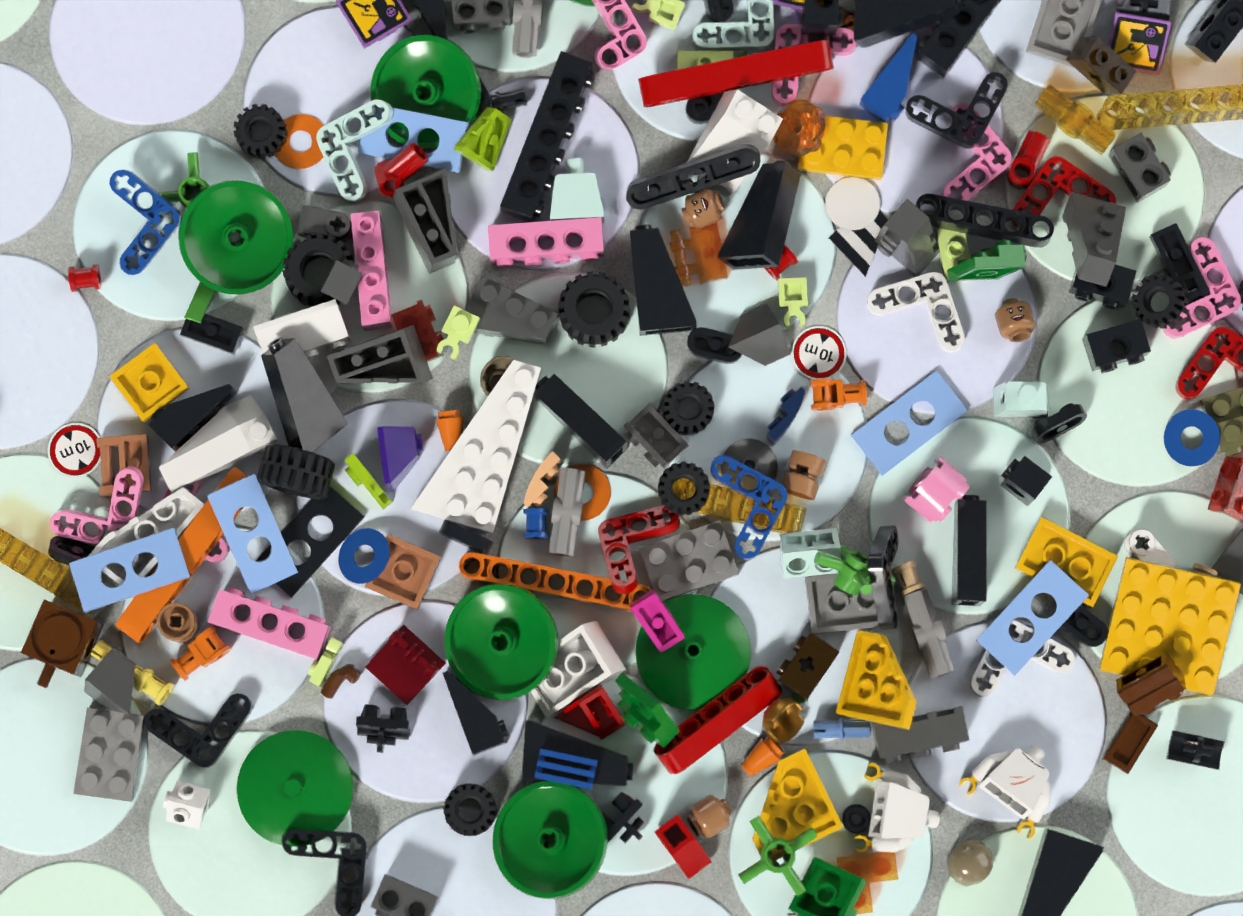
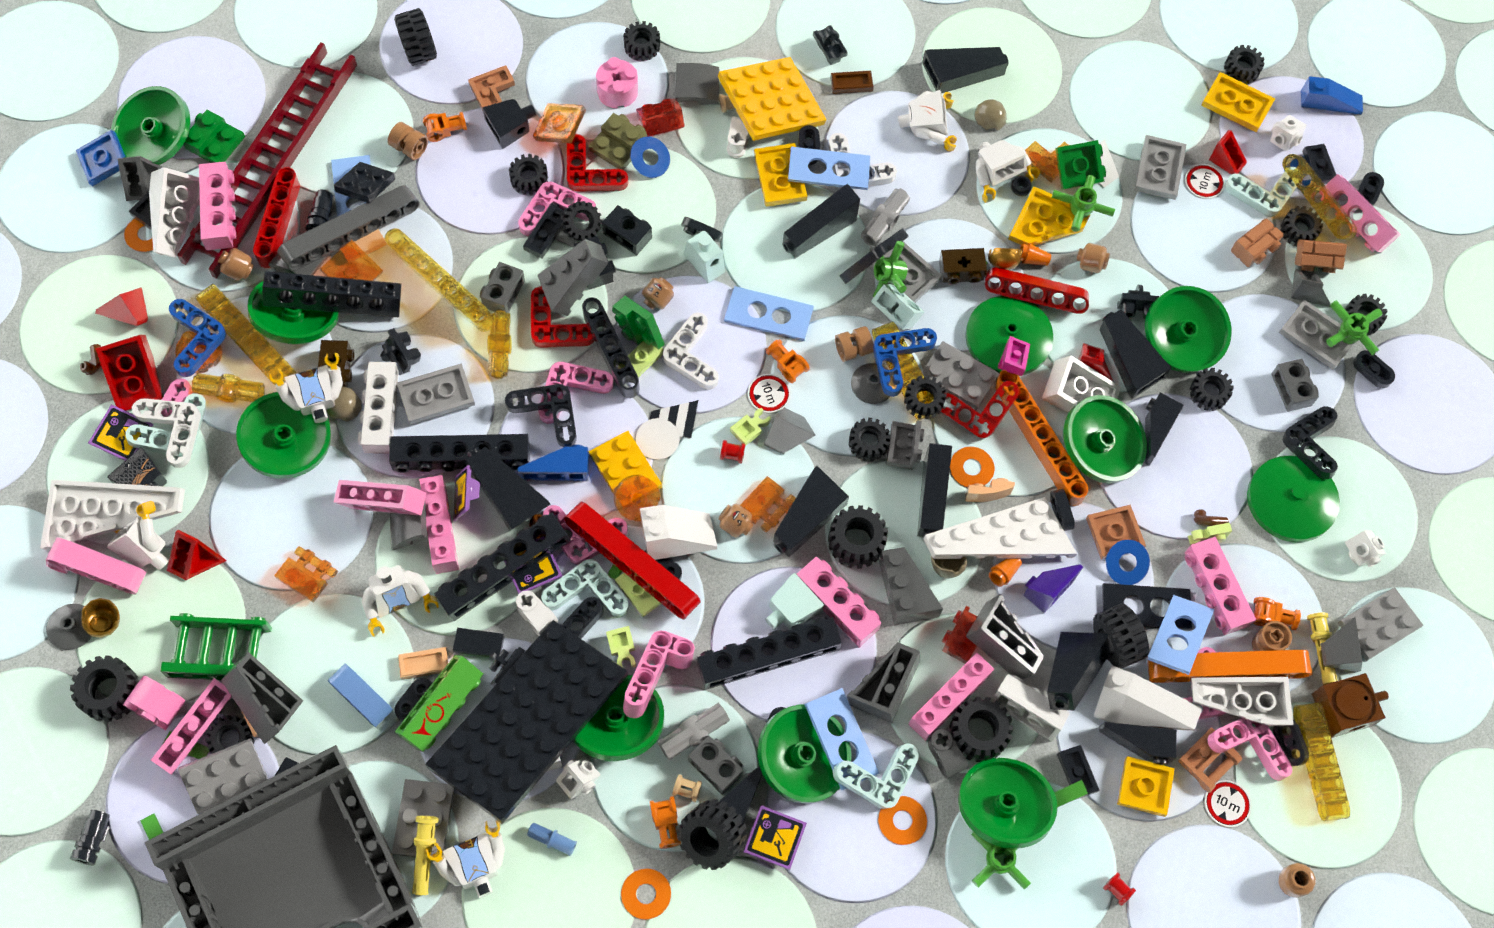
camera: 135 degrees left, 15 degrees down
light blue piece [69,528,190,613] -> none
blue beam [109,169,182,275] -> none
black beam [144,694,253,768] -> none
black tyre [233,104,288,159] -> none
dark grey brick [321,259,362,305] -> none
lime wing [344,453,392,510] -> none
black hips [356,704,410,753] -> none
dark red hinge [365,624,446,706] -> none
red piece [374,142,429,197] -> none
yellowish green plate [437,305,480,360] -> none
lime wing [453,107,512,171] -> none
black pin [490,87,527,113] -> none
blue bush [523,508,549,539] -> none
blue tile [534,749,598,790] -> none
light grey piece [549,468,585,557] -> none
green plate [615,673,680,748] -> none
black piece [626,144,761,210] -> none
red slope [654,814,712,879] -> none
black plate [687,327,742,364] -> none
black slope [717,160,801,270] -> none
dark blue slope [766,387,805,446] -> none
medium blue axle [814,718,871,741] -> none
yellow plate [836,630,917,730] -> none
dark grey wedge [871,706,970,764] -> none
dark grey wedge [875,199,939,277] -> none
tan bush [892,560,926,596] -> none
bright pink brick [903,456,970,522] -> none
black brick [1000,456,1052,506] -> none
red piece [1007,130,1051,189] -> none
dark brown brick [1066,37,1137,94] -> none
piece [1108,12,1172,75] -> none
reddish brown brick [1116,652,1186,716] -> none

